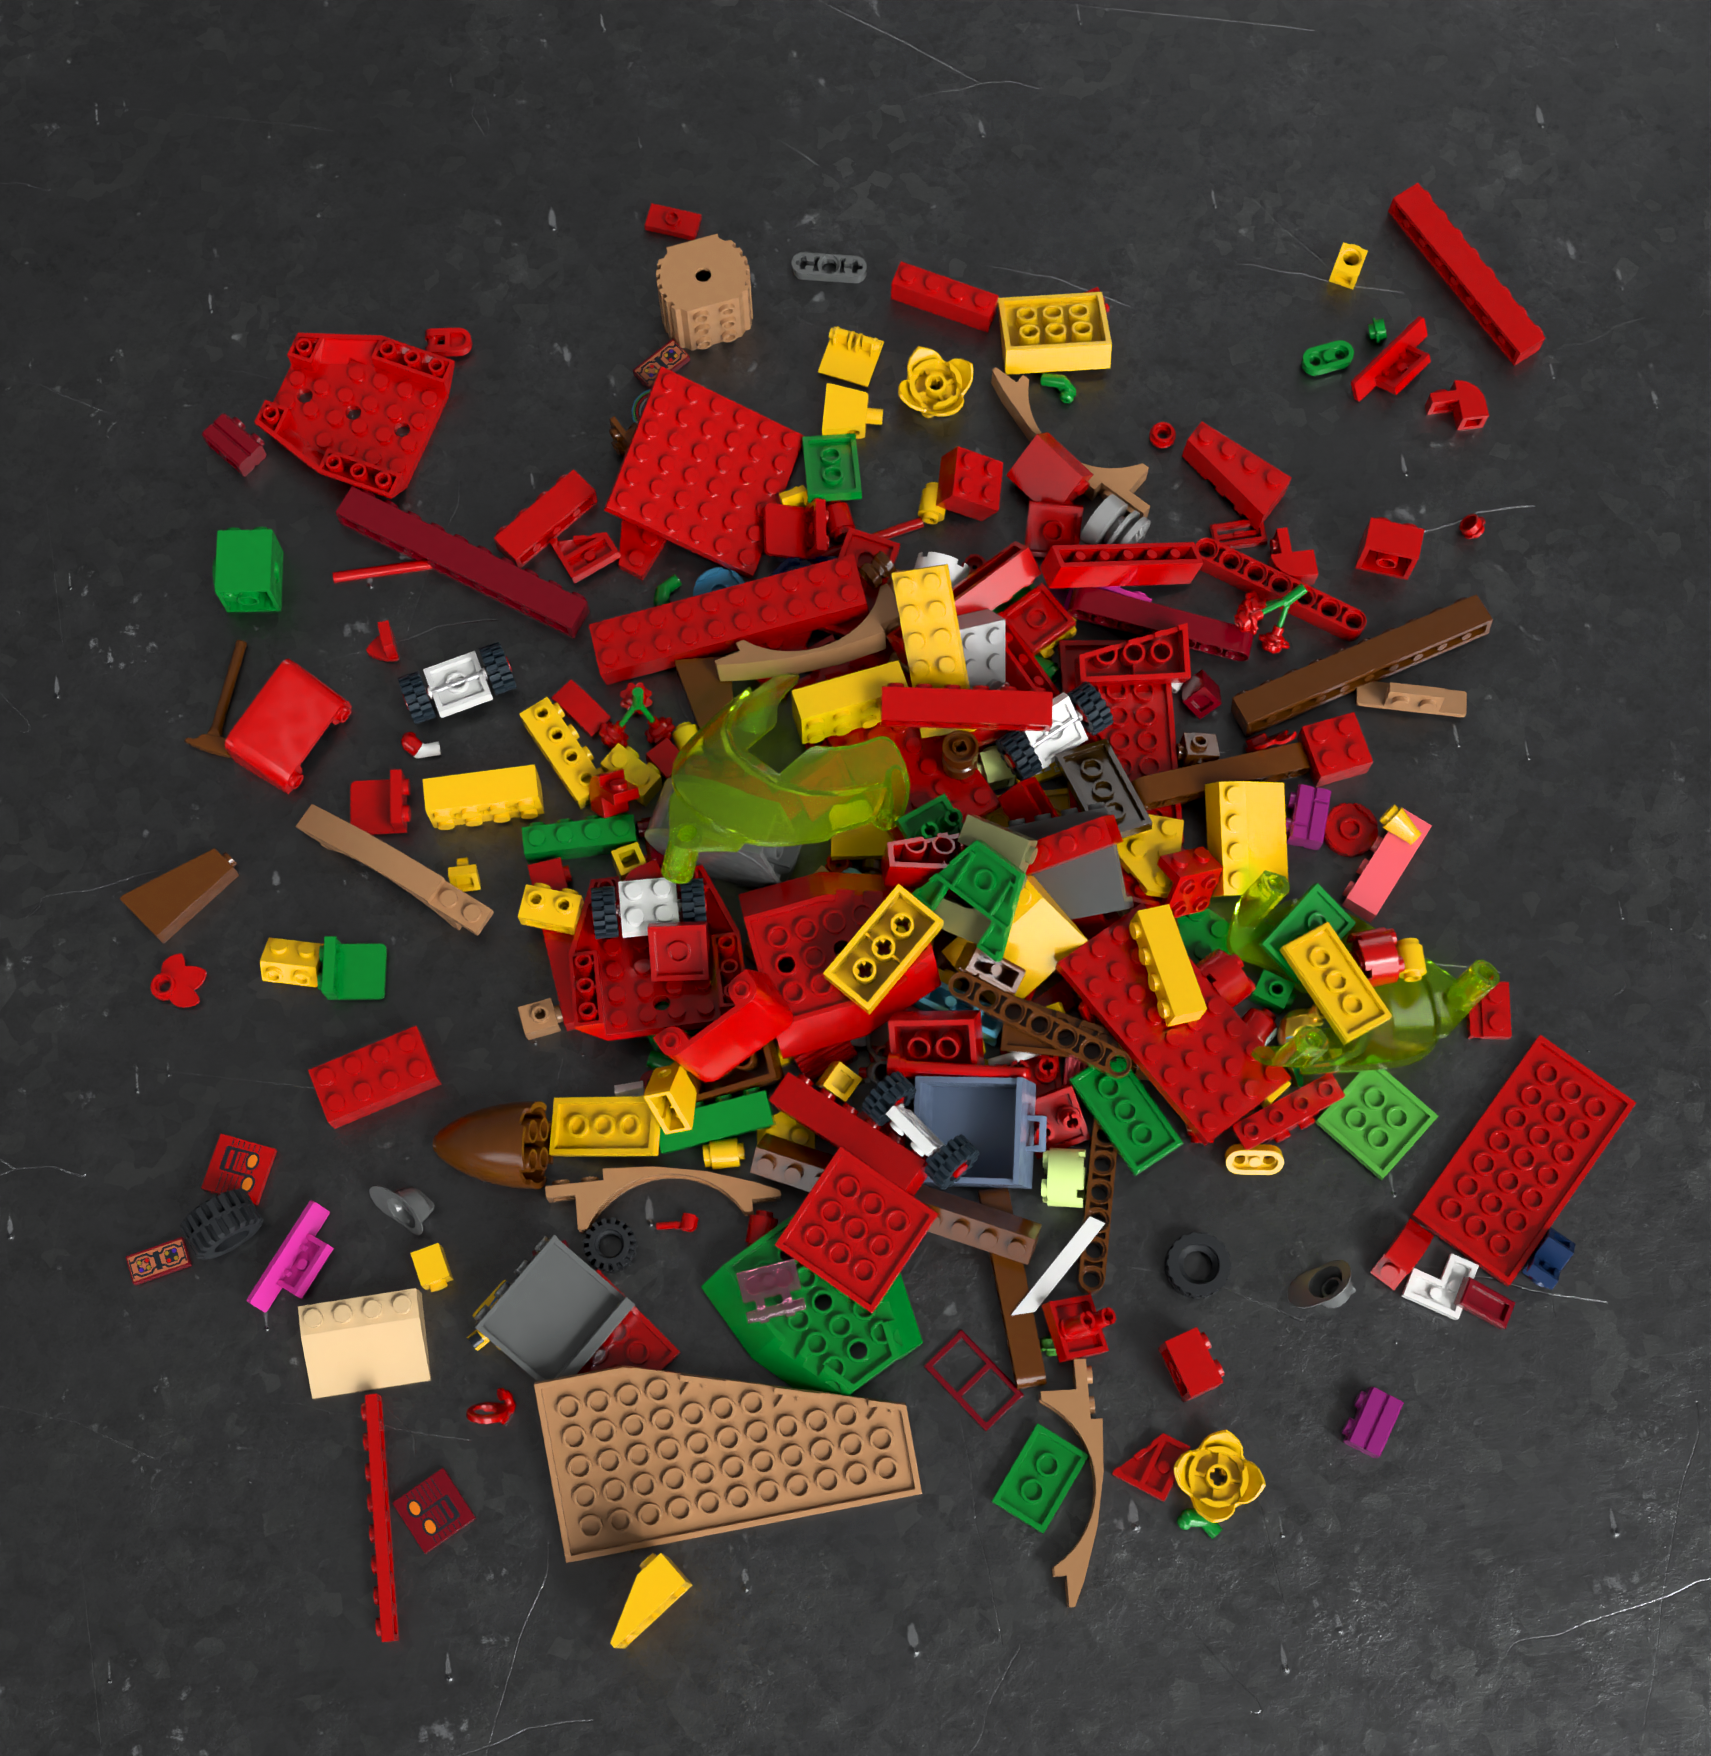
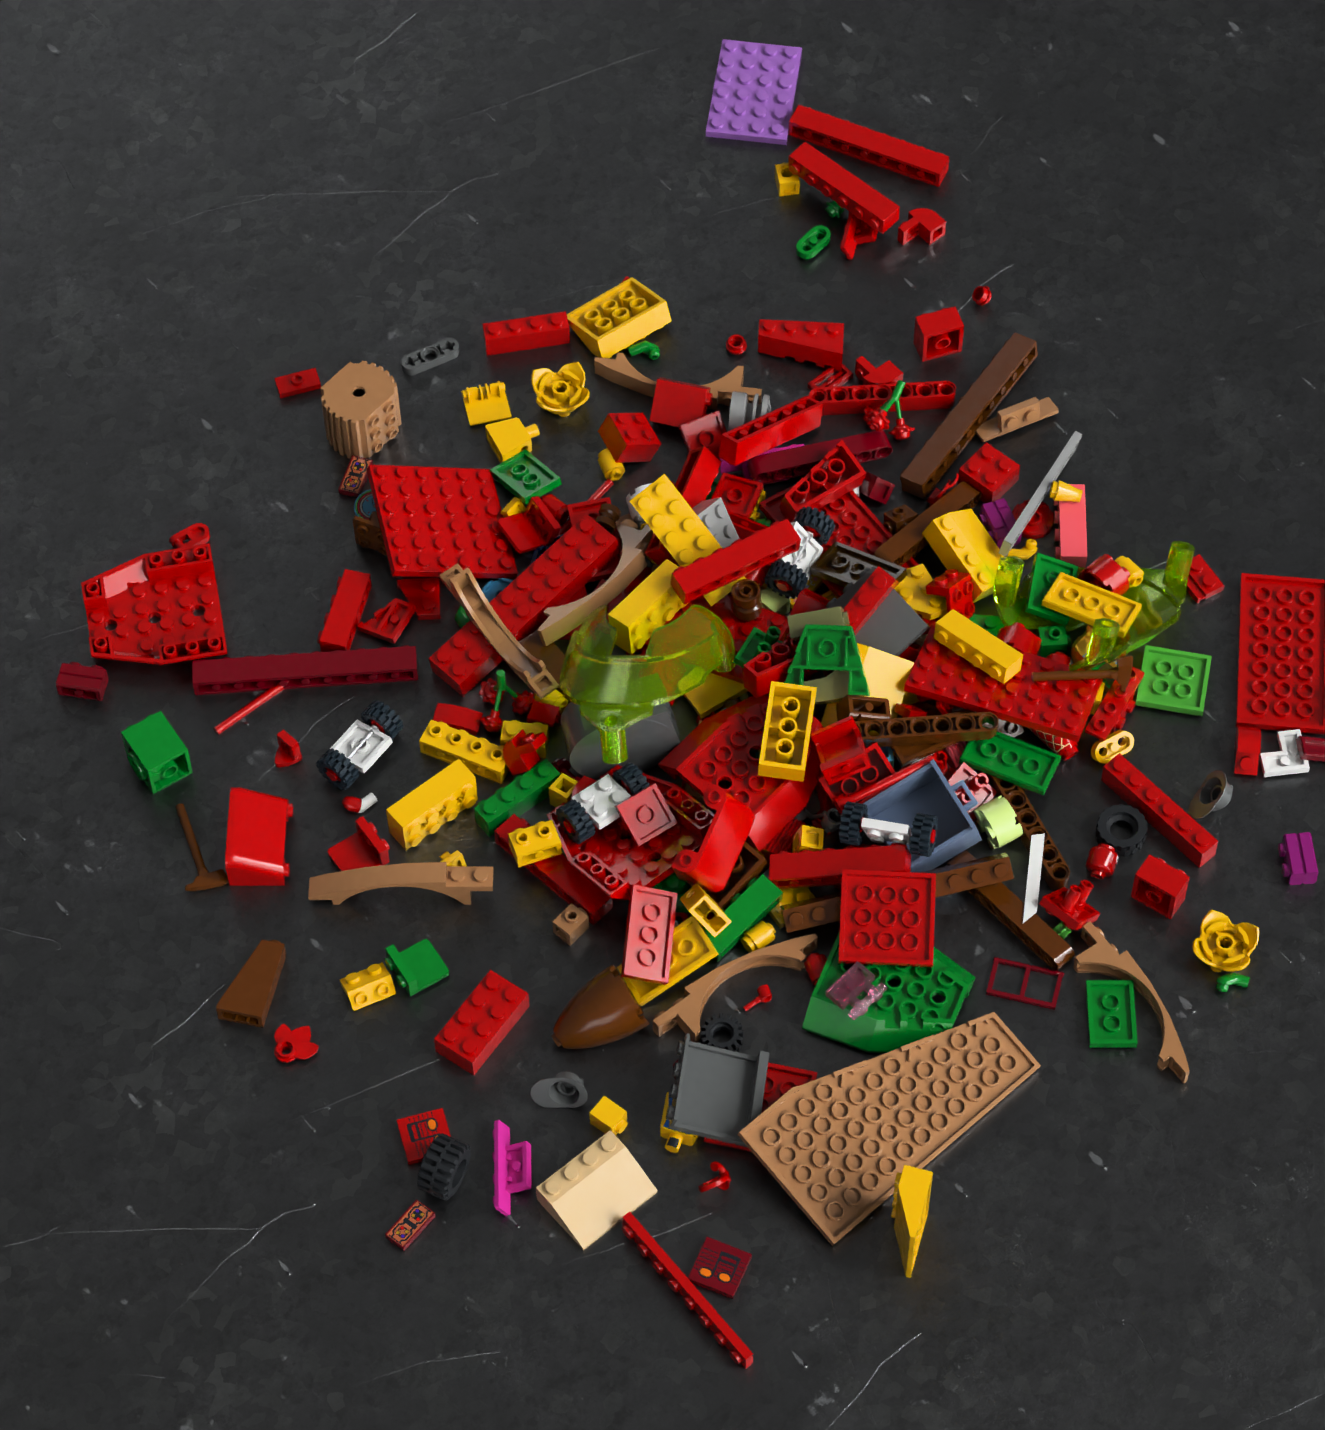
camera: 30 degrees left, 15 degrees down
red wing [1112,1433,1191,1502] -> none
none -> medium nougat slope [440,563,559,699]
none -> plate [621,884,677,985]
none -> medium lavender plate [706,39,802,145]
none -> red brick [788,142,900,234]
none -> red panel [810,716,872,785]
none -> red plate [894,703,927,718]
none -> light grey tile [999,431,1082,557]
none -> yellow arm [1007,539,1038,560]
none -> reddish brown piece [1032,655,1133,691]
none -> red head [1085,843,1119,879]
none -> red brick [1101,753,1218,868]

